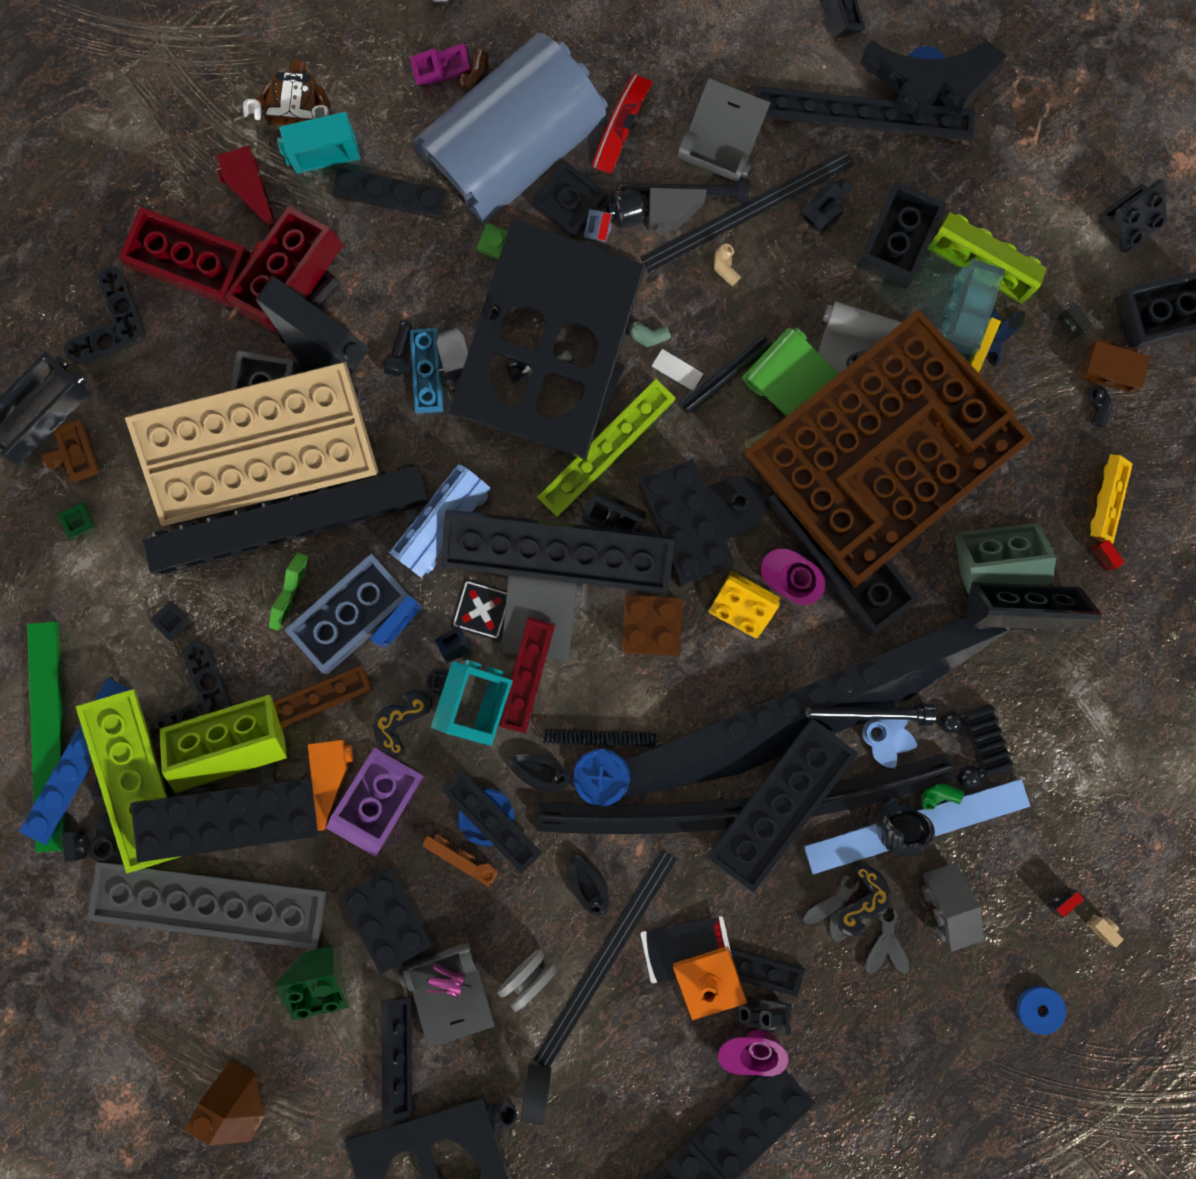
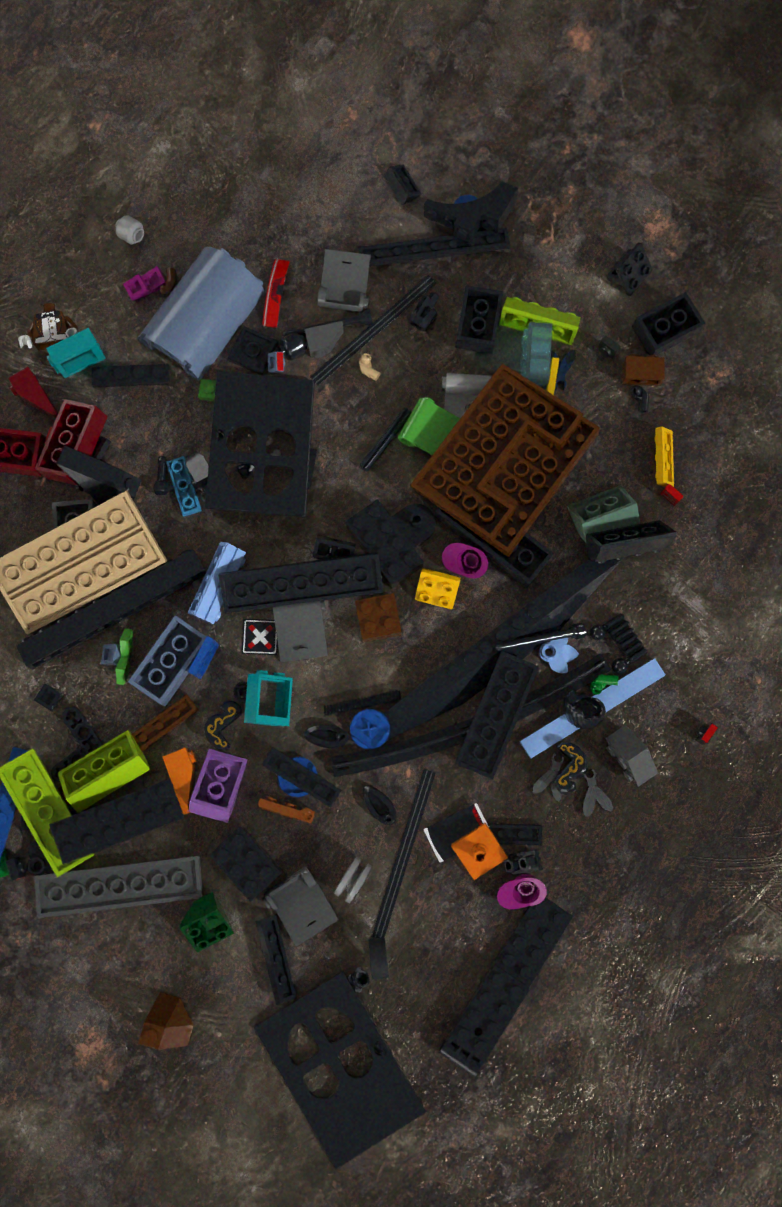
camera: 10 degrees left, 5 degrees down
flat silver piece [426,963,471,997] -> none
black plate [435,626,472,664] -> none
dark red tile [498,616,556,734] -> none
lime plate [537,379,676,518] -> none
sand green arm [629,321,671,347] -> none
white sticker [652,349,703,391] -> none
blue piece [1017,986,1066,1035] -> none
tan plate [1086,915,1124,948] -> none
none -> sand blue plate [101,644,121,666]

